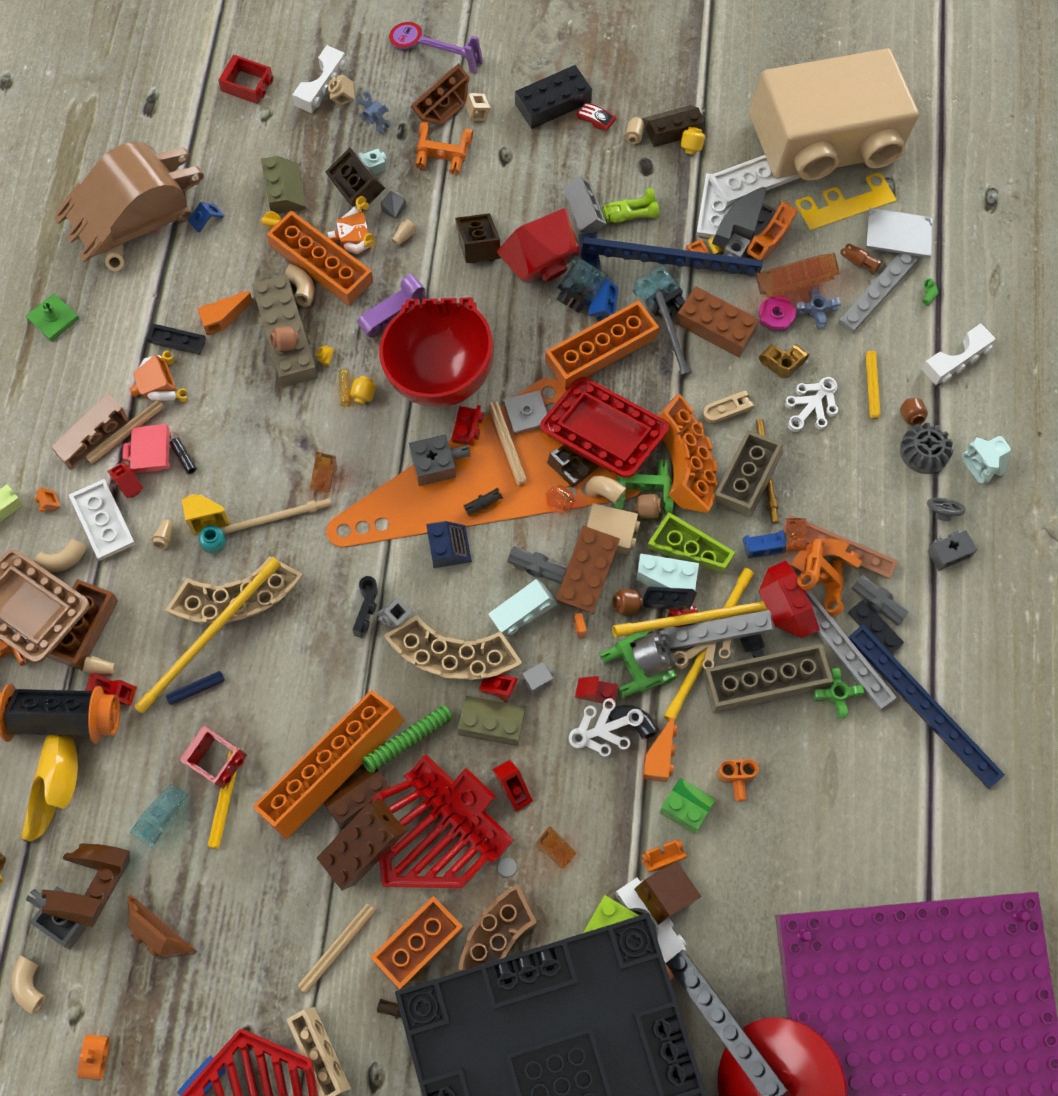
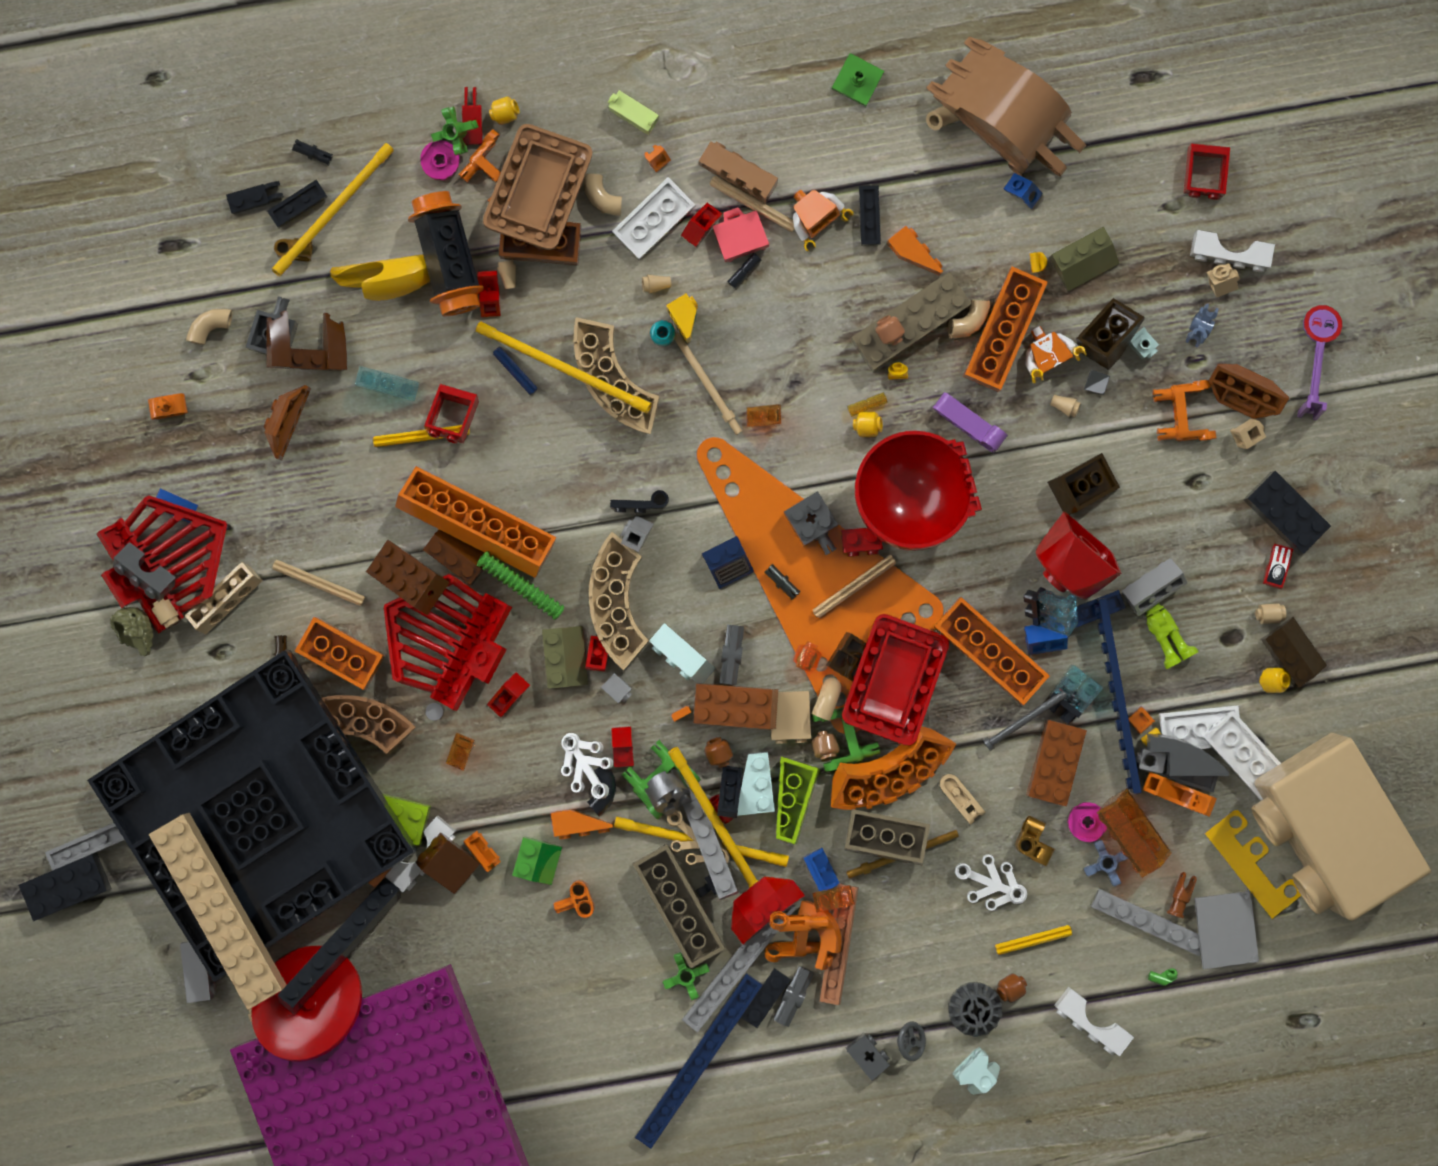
camera: 75 degrees right, 20 degrees up
light grey plate [504,390,547,435] -> none

